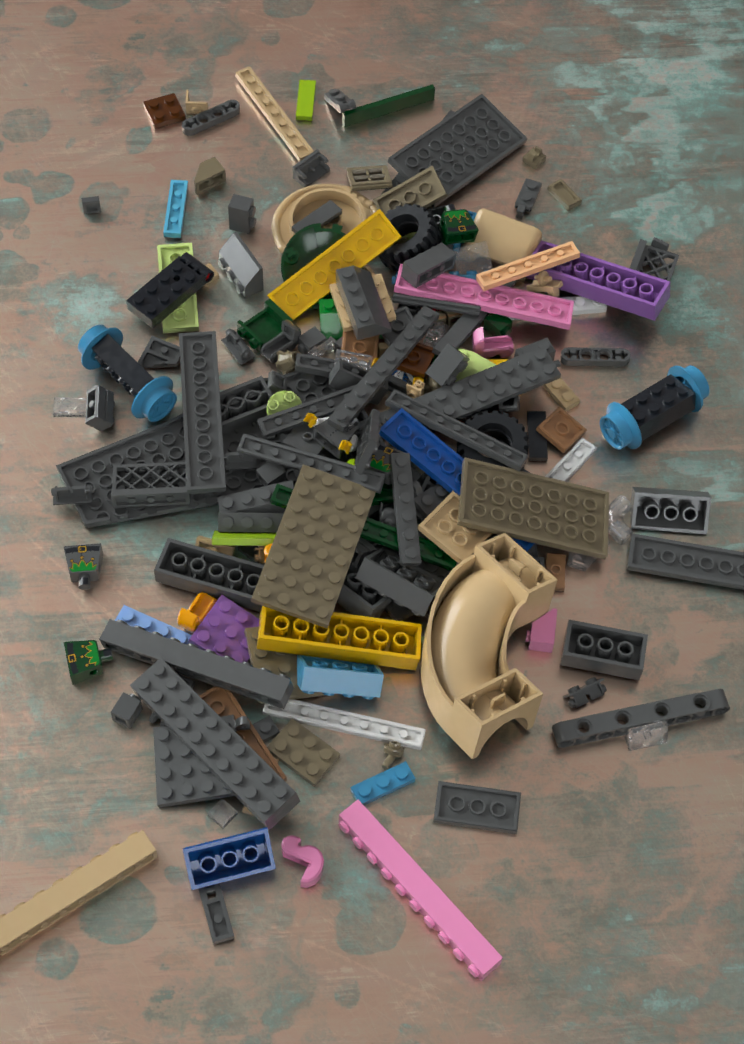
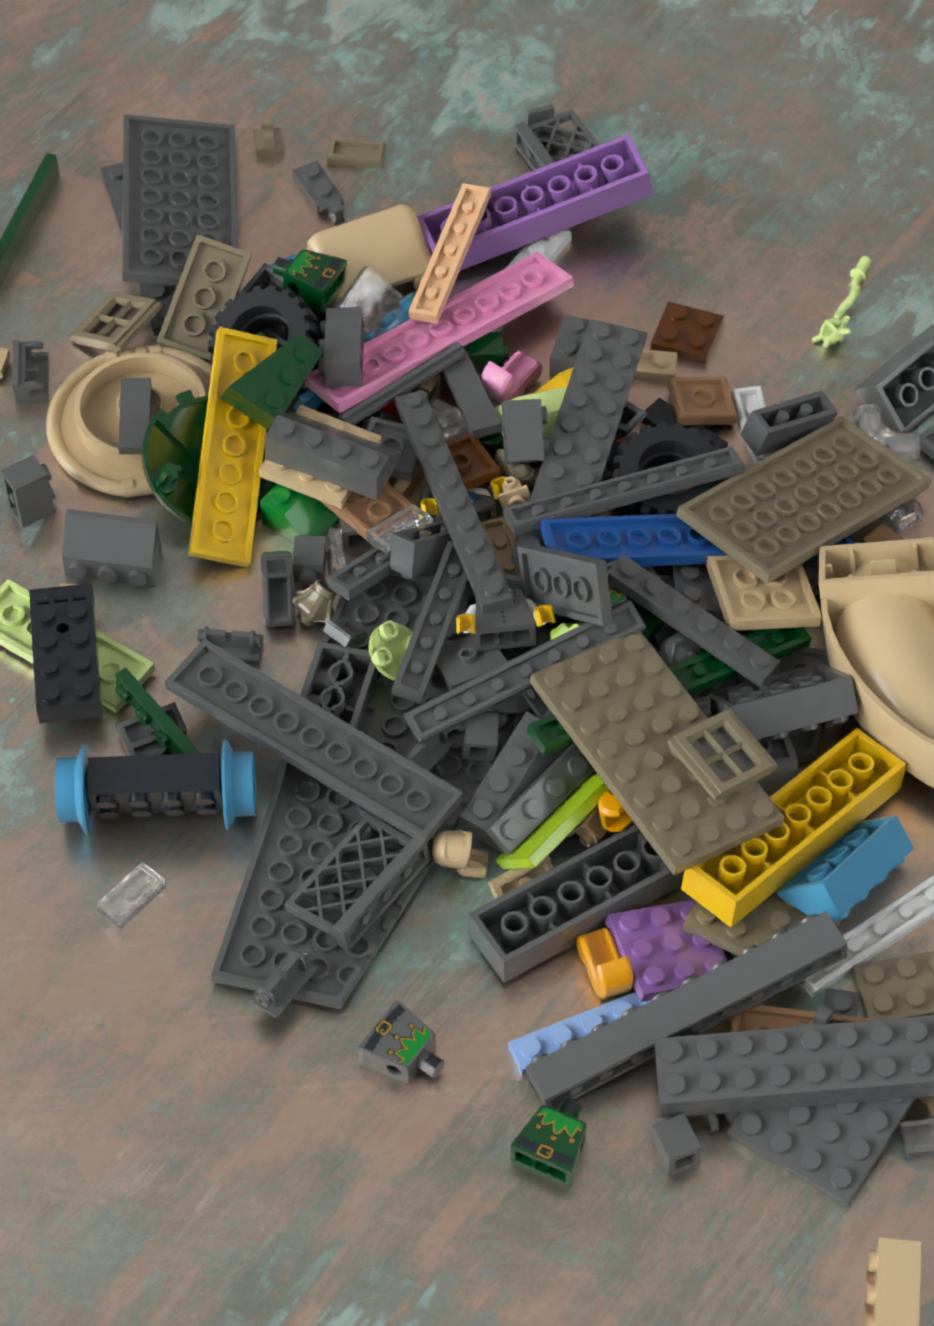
camera: 45 degrees left, 5 degrees down
dark grey brick [85,385,115,431] -> none
dark green panel [237,299,293,354] -> none
tan hips [526,270,563,297] -> none
dark grey beam [560,347,631,367] -> none
brick [600,365,709,450] -> none
none -> dark green plate [115,667,201,754]
none -> dark green wedge [220,334,324,430]
none -> tan piece [432,830,489,879]
none -> reddish brown plate [650,301,724,365]
none -> dark tan piece [667,709,778,801]
none -> dark grey brick [740,390,838,457]
none -> yellowish green piece [812,256,871,348]

